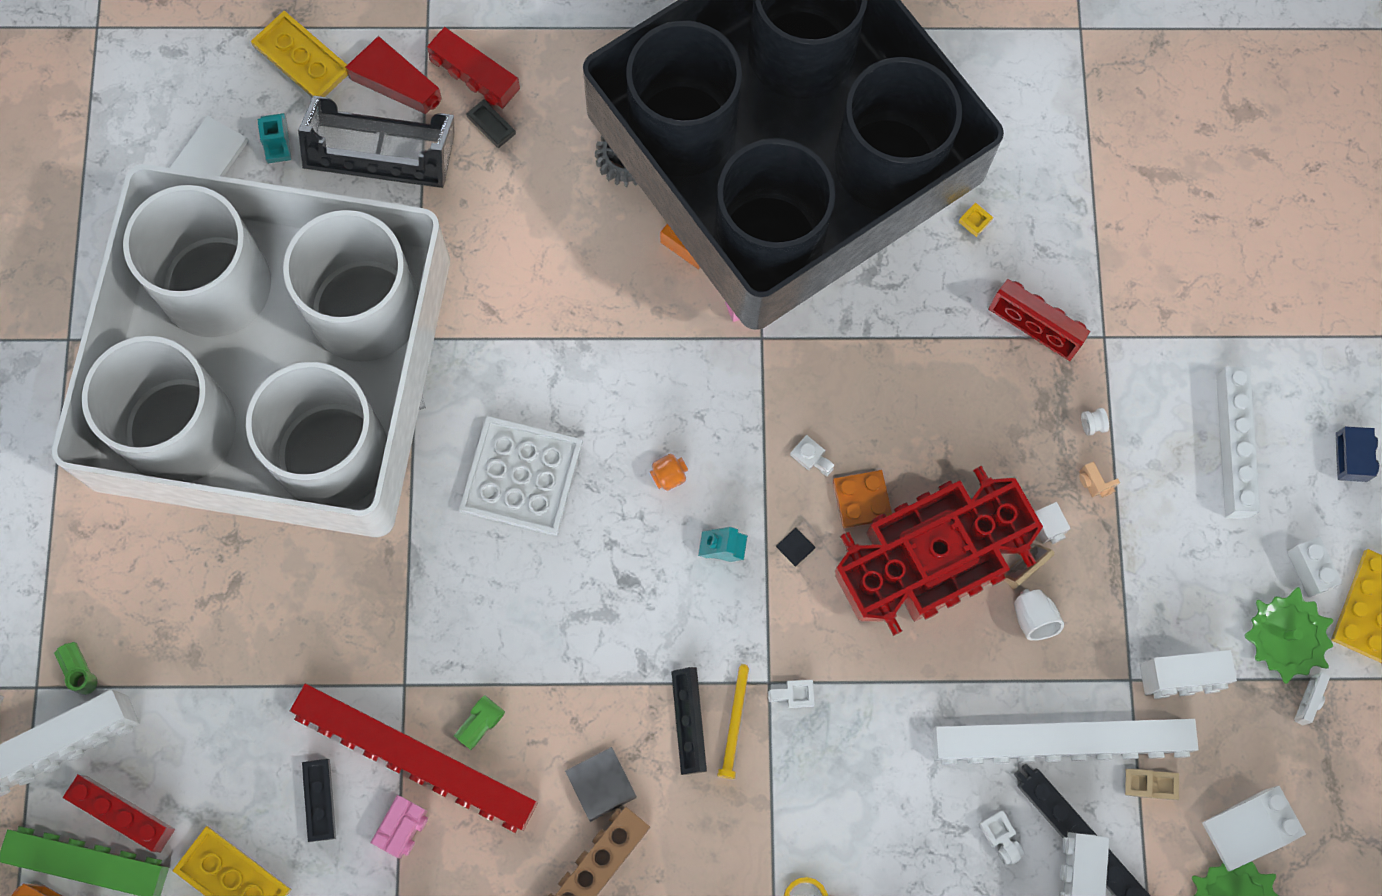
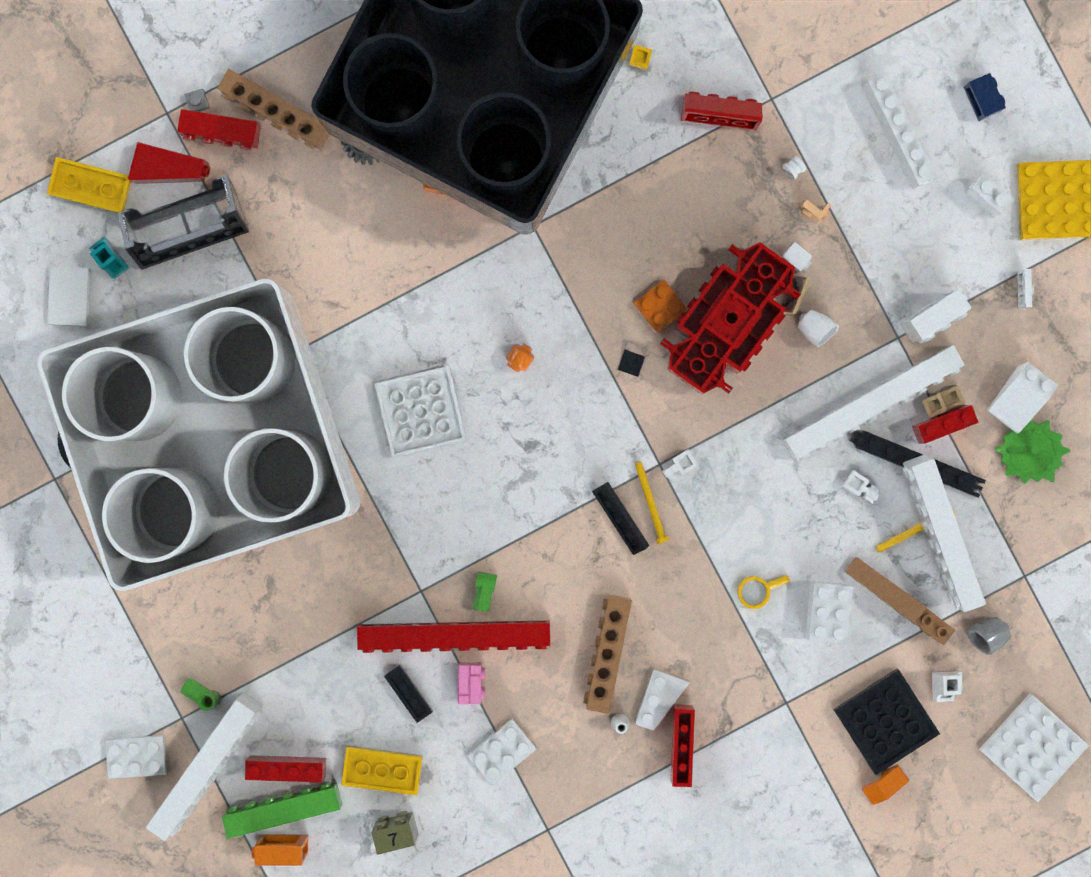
camera: 25 degrees left, 15 degrees up
pearl dark grey tile [466,99,516,149] -> none
flat silver slope [565,747,637,822] -> none
teal brick [698,527,748,562] -> none
white plate [790,435,834,476] -> none
bright green piece [1244,587,1333,684] -> none
none -> light grey plate [184,88,210,112]
none -> medium nougat brick [217,68,330,150]
none -> red brick [912,405,979,444]

